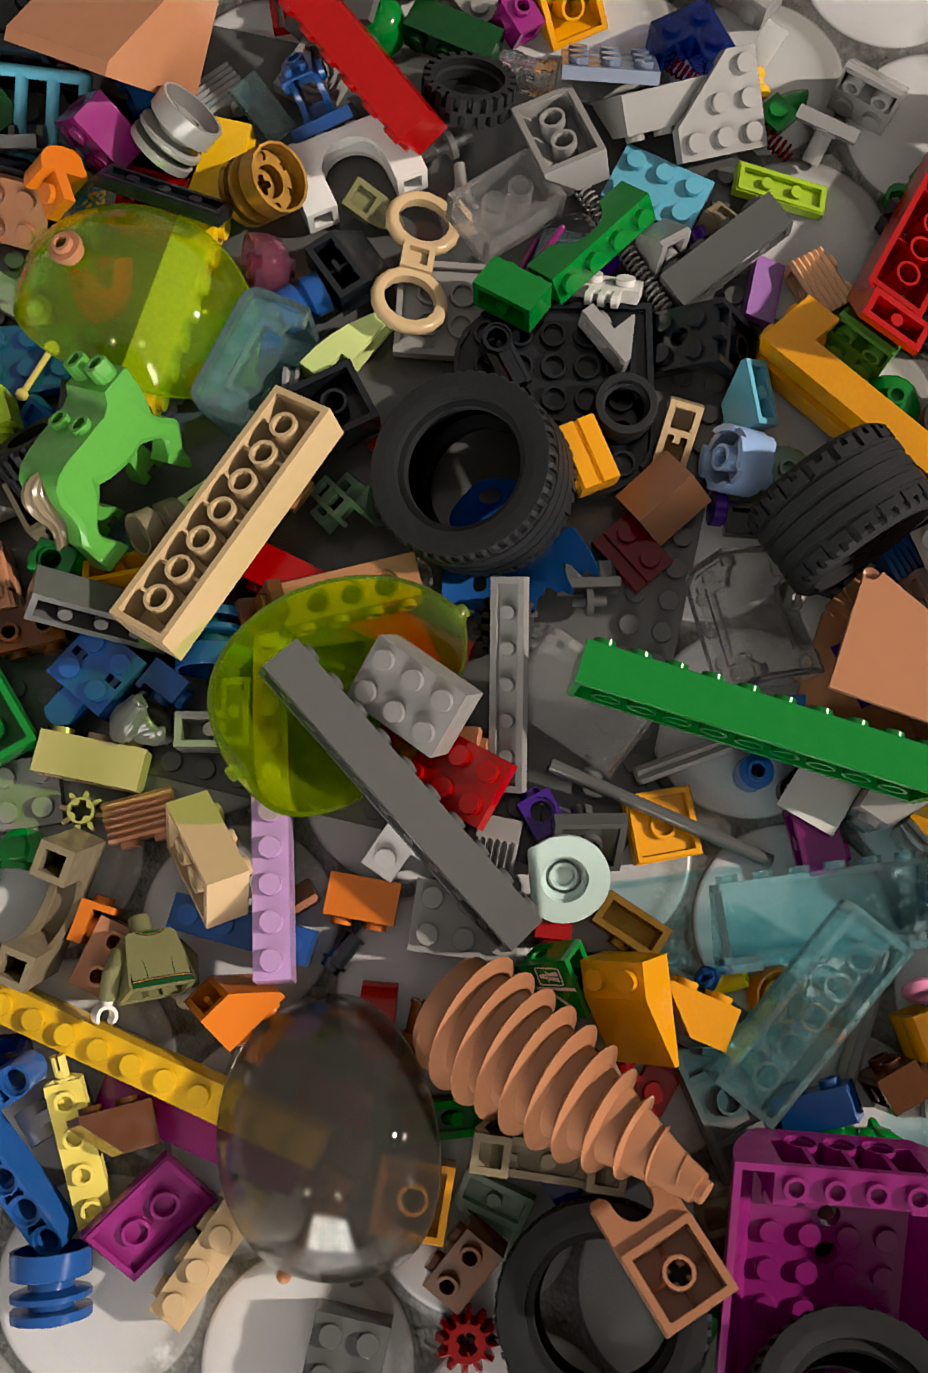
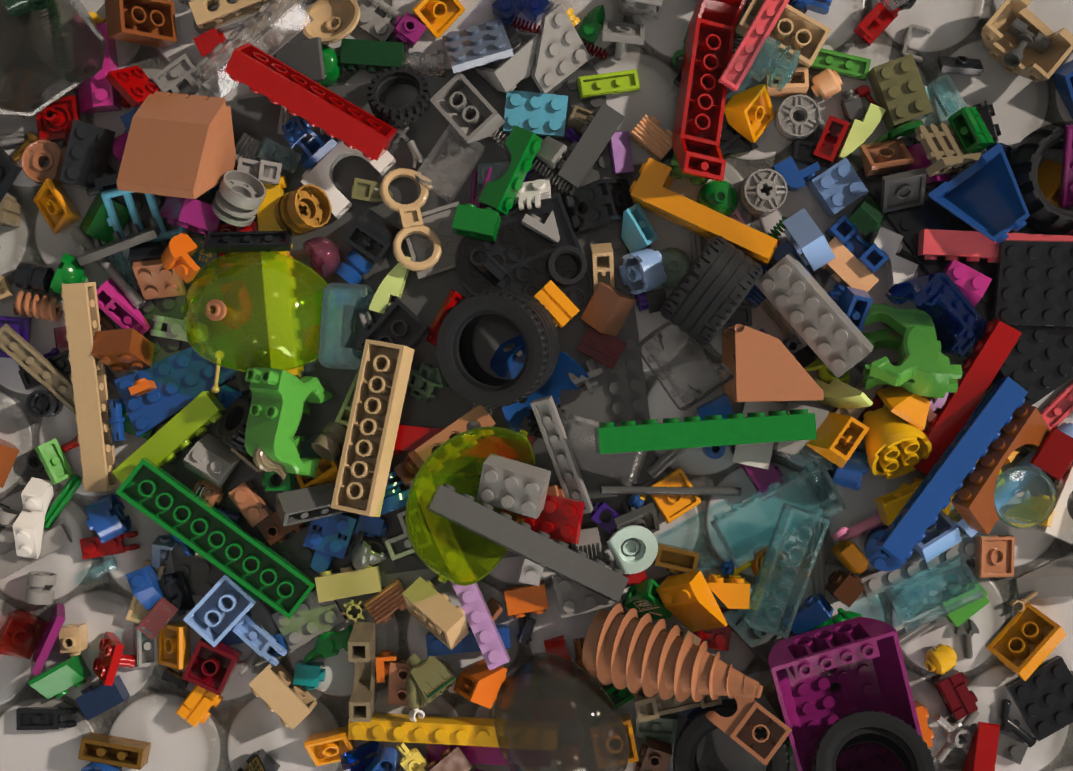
camera: 25 degrees left, 10 degrees up
none -> light grey slope [237,157,282,185]
none -> blue arm [628,495,646,509]

